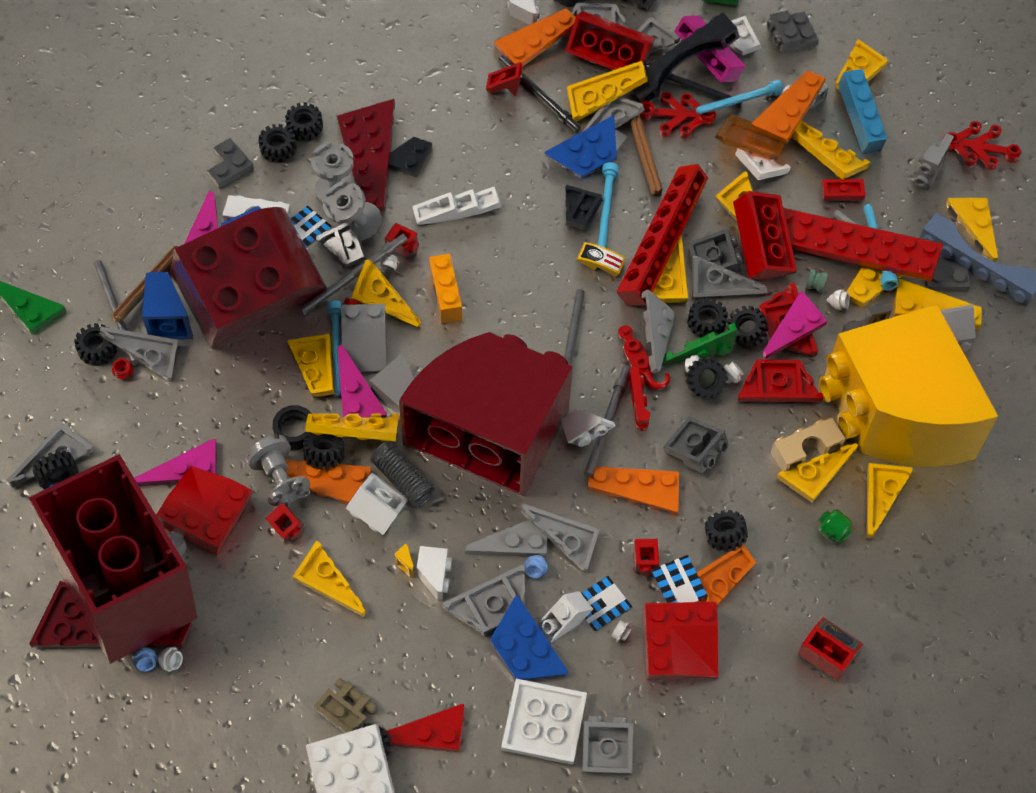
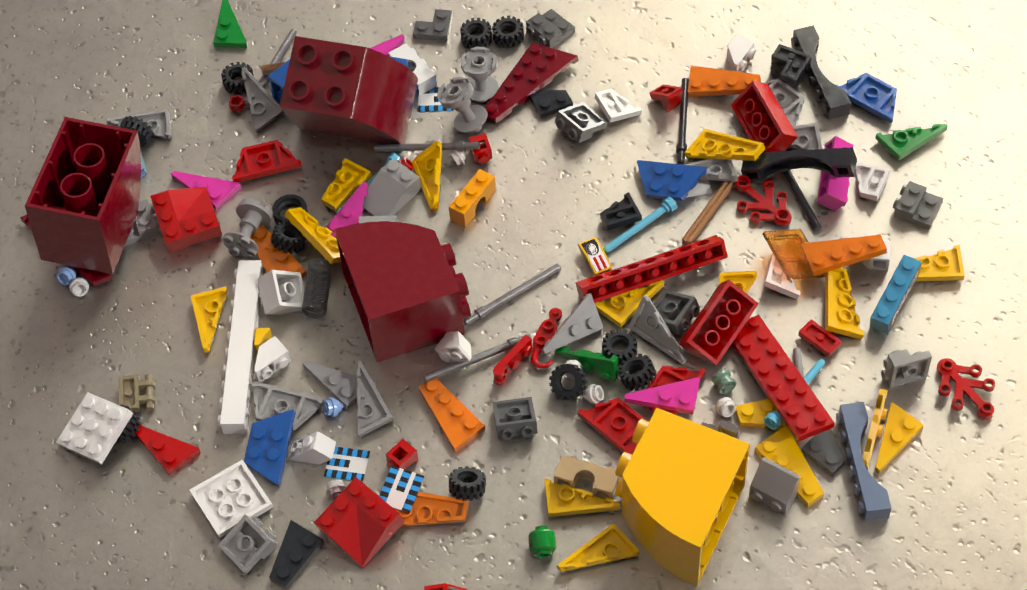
camera: 50 degrees right, 5 degrees down
red brick [265,503,304,540] -> none
wing [316,221,367,267] -> none
white slope [413,186,501,225] -> none
medium azure piece [696,79,783,114] -> none
none -> white brick [218,260,264,434]
none -> red wing [232,140,302,183]
none -> black wing [269,520,324,590]
none -> dark grey plate [526,9,575,48]
none -> dark grey plate [555,102,607,143]
none -> white wing [594,89,642,123]
none -> yellow wing [862,389,888,469]

